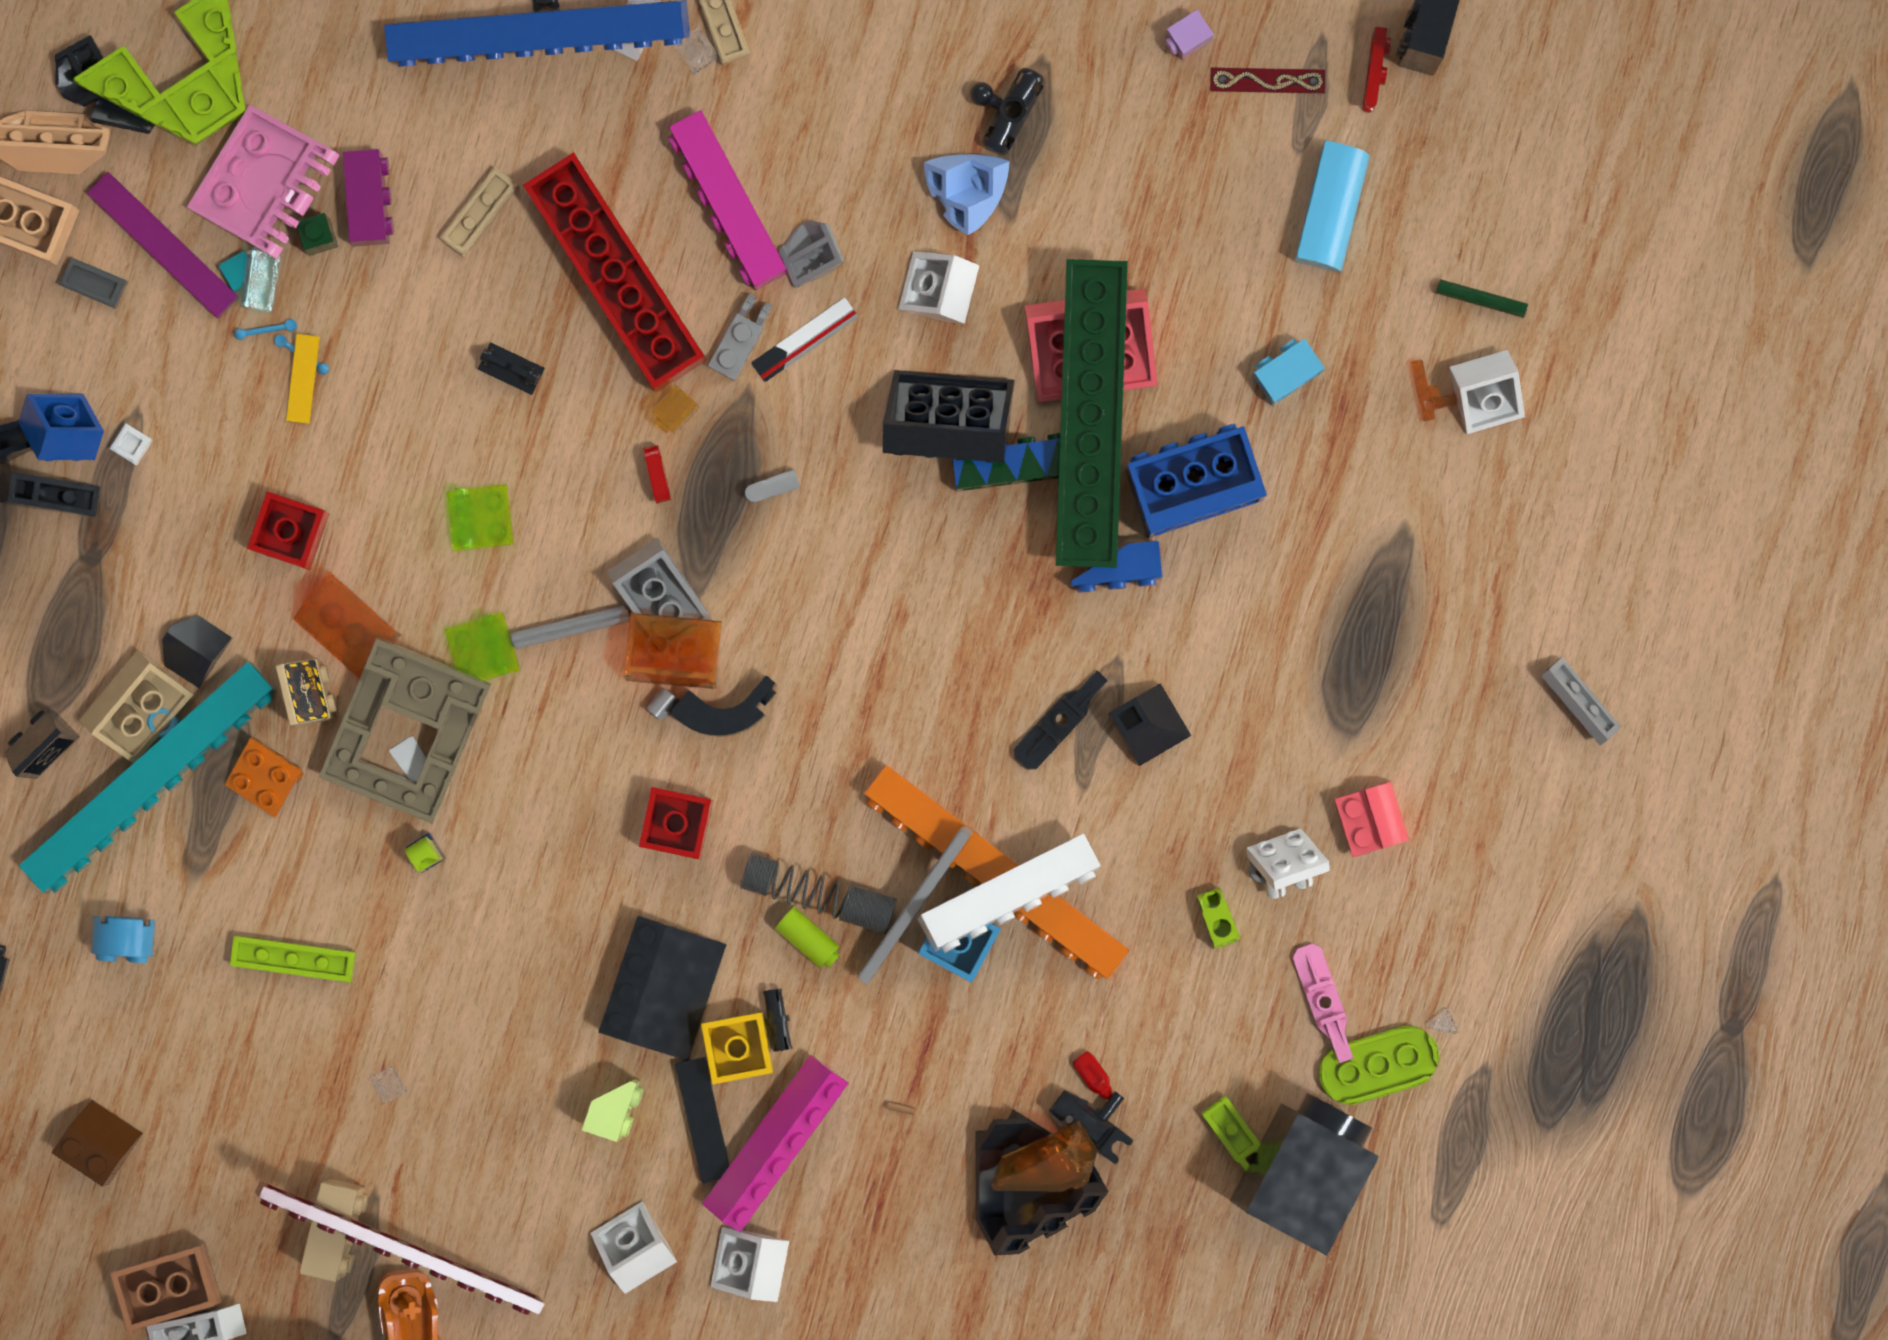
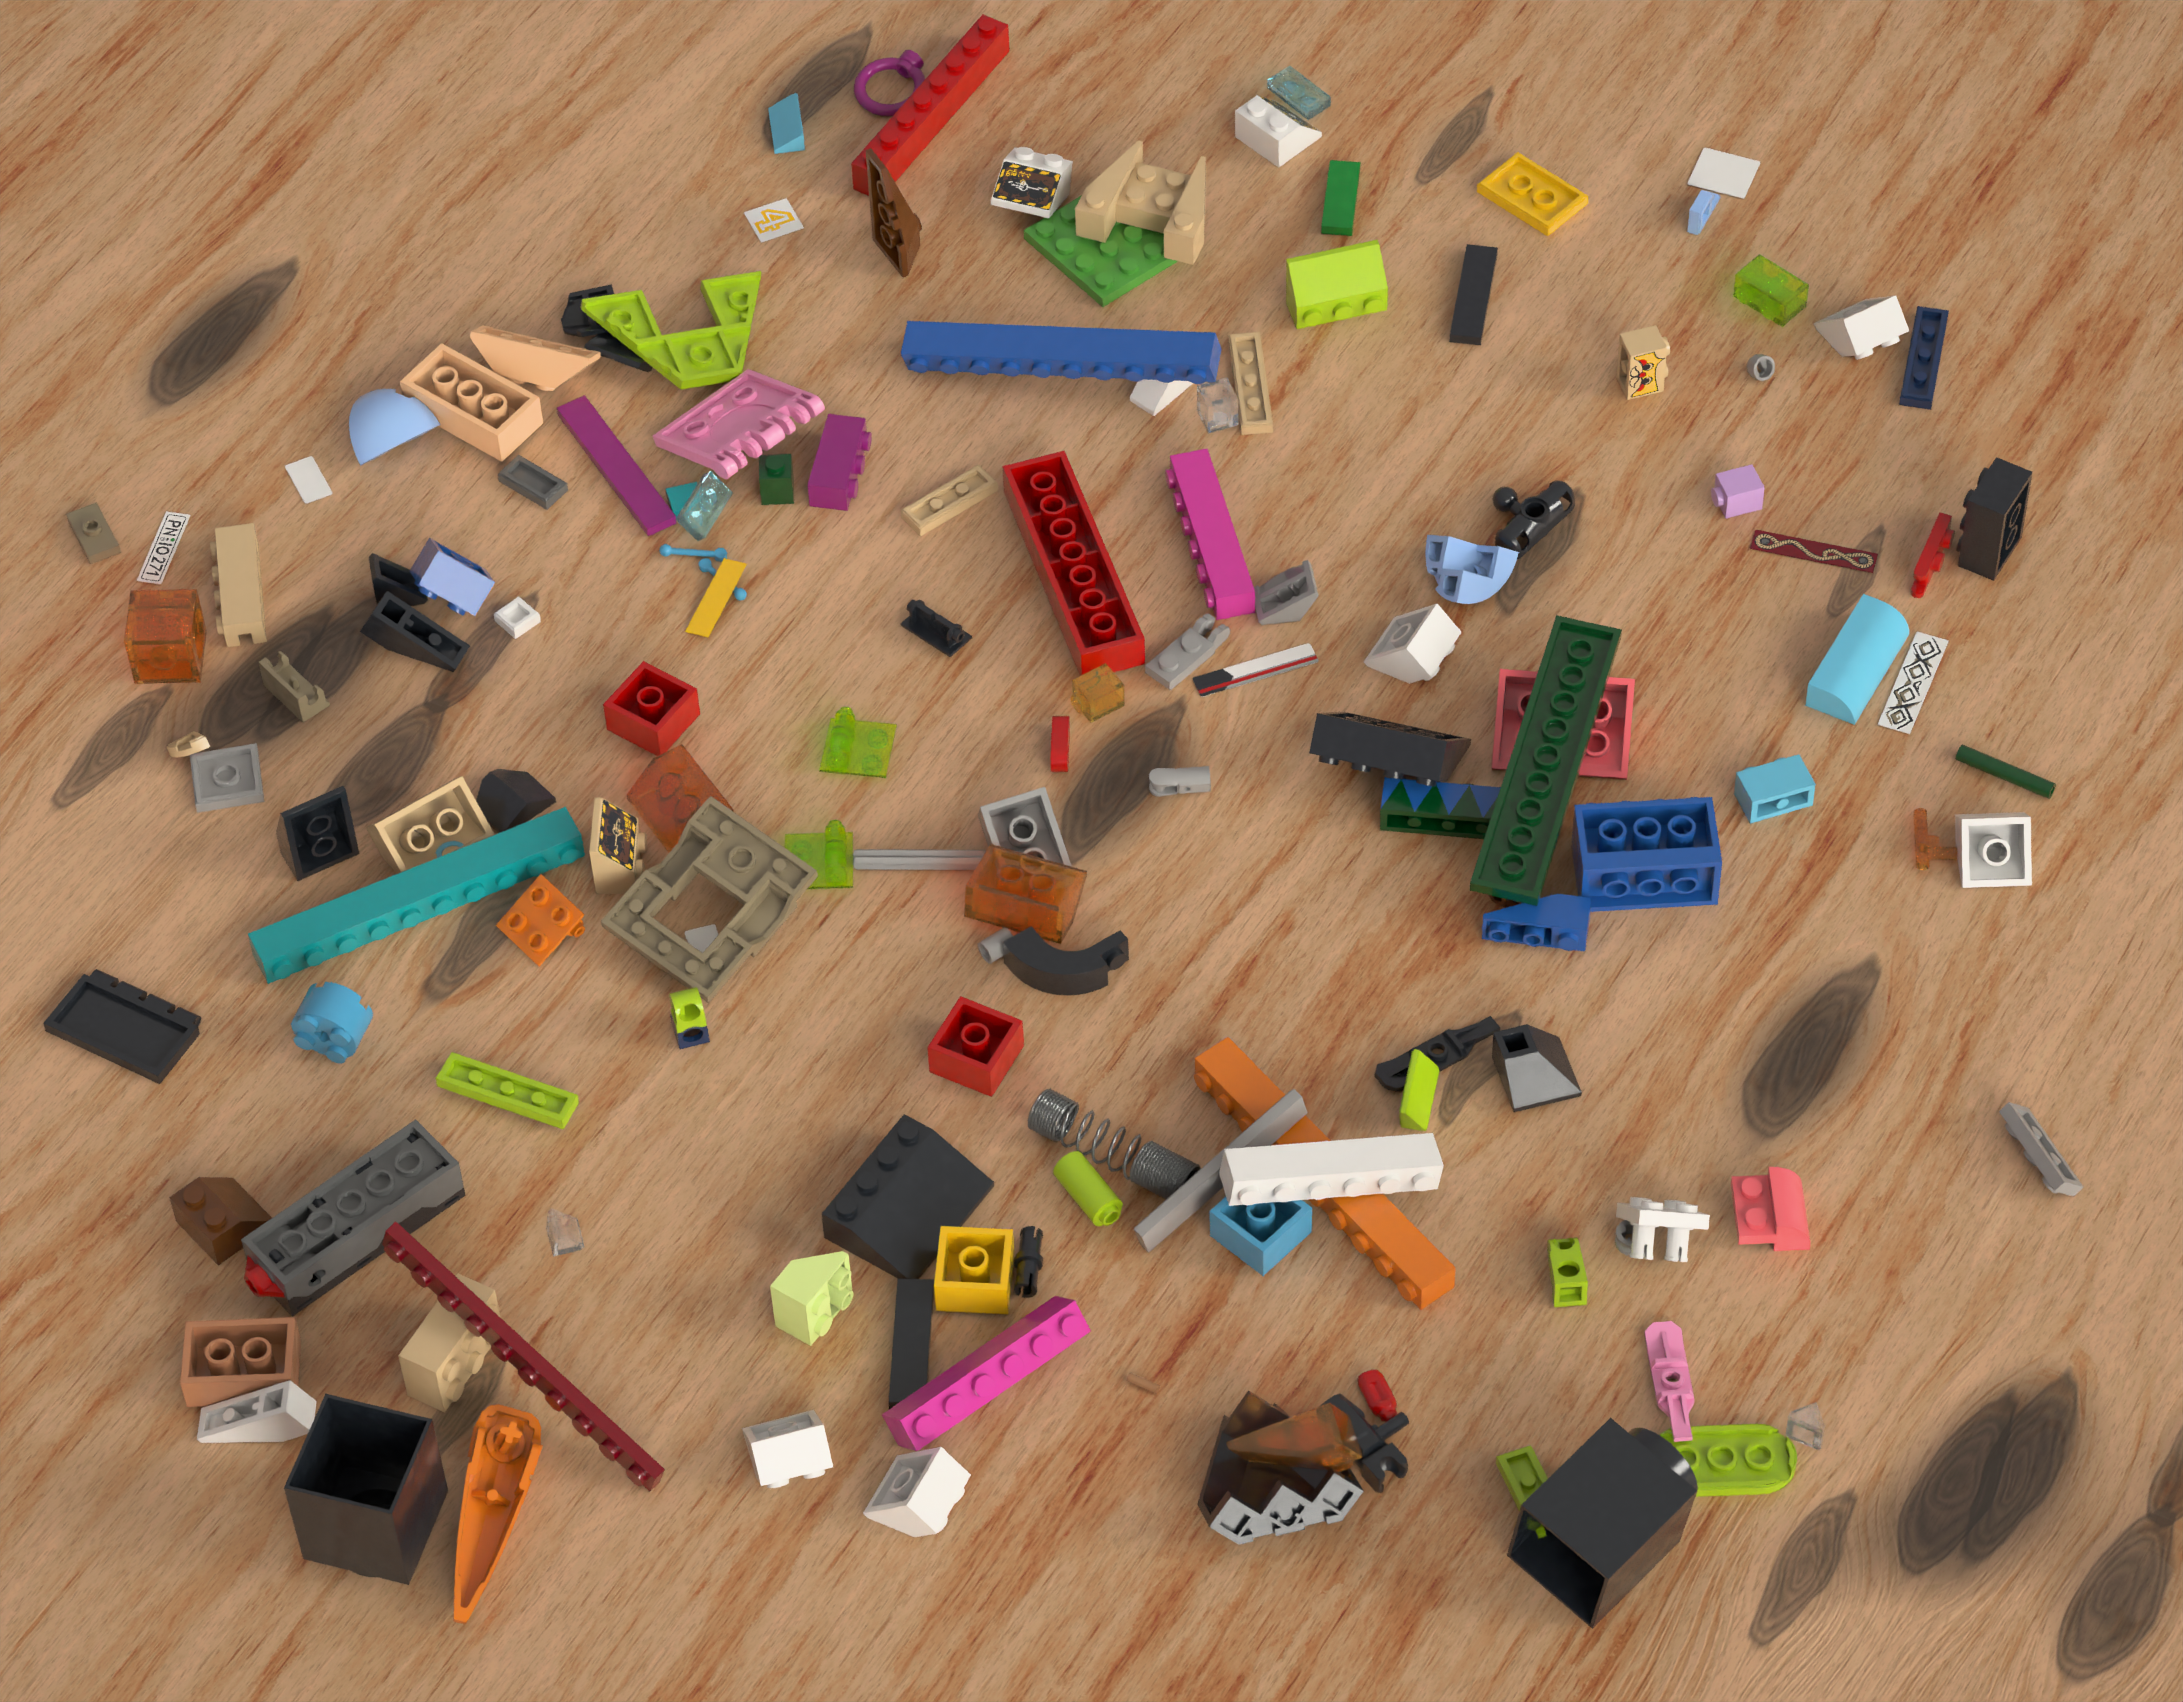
camera: 15 degrees right, 35 degrees down
none -> dark grey piece [241,1119,466,1317]
none -> lime slope [1399,1049,1439,1131]
none -> white sticker [1878,632,1949,734]

